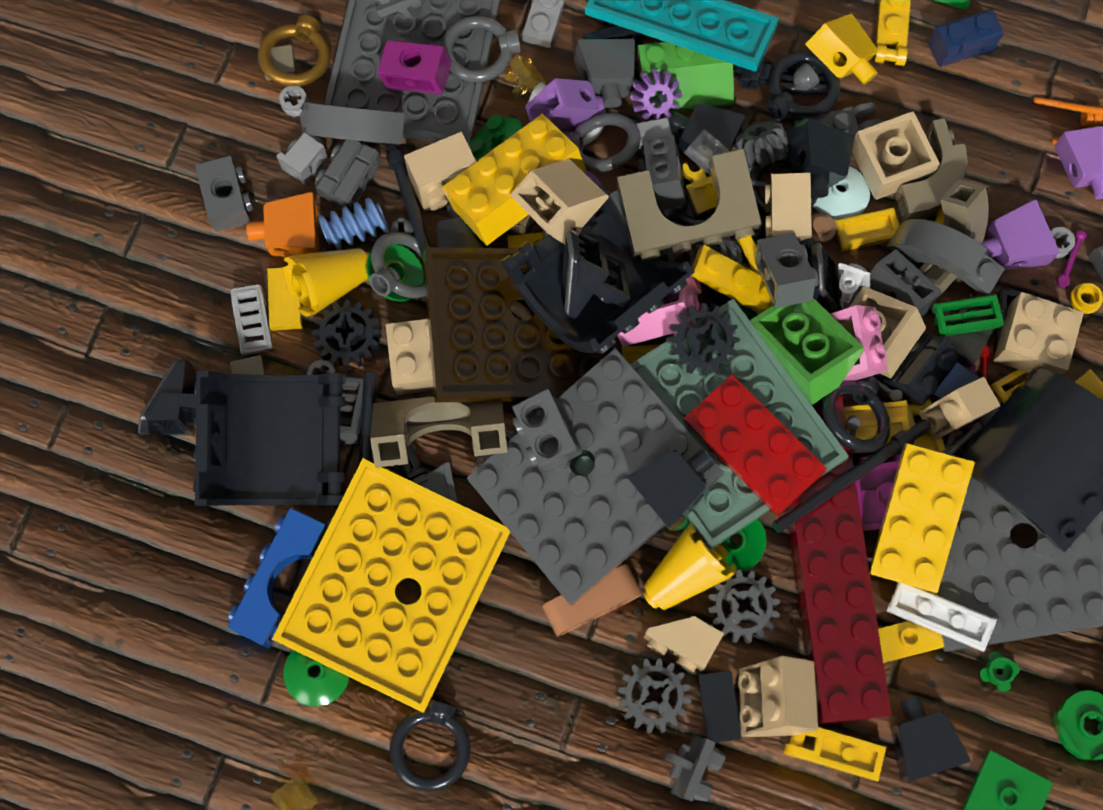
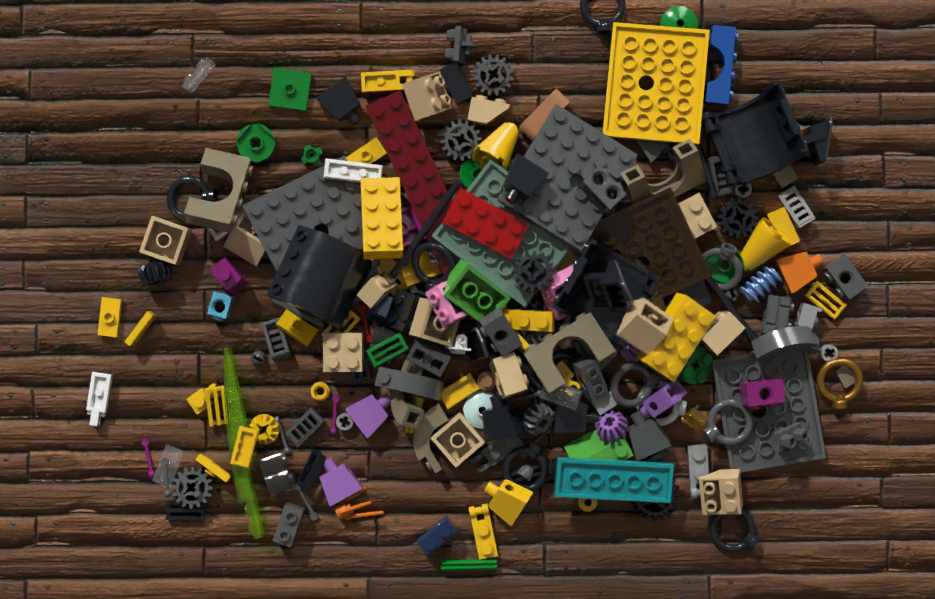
camera: 160 degrees right, 15 degrees up
none -> yellow tile [804,281,847,320]

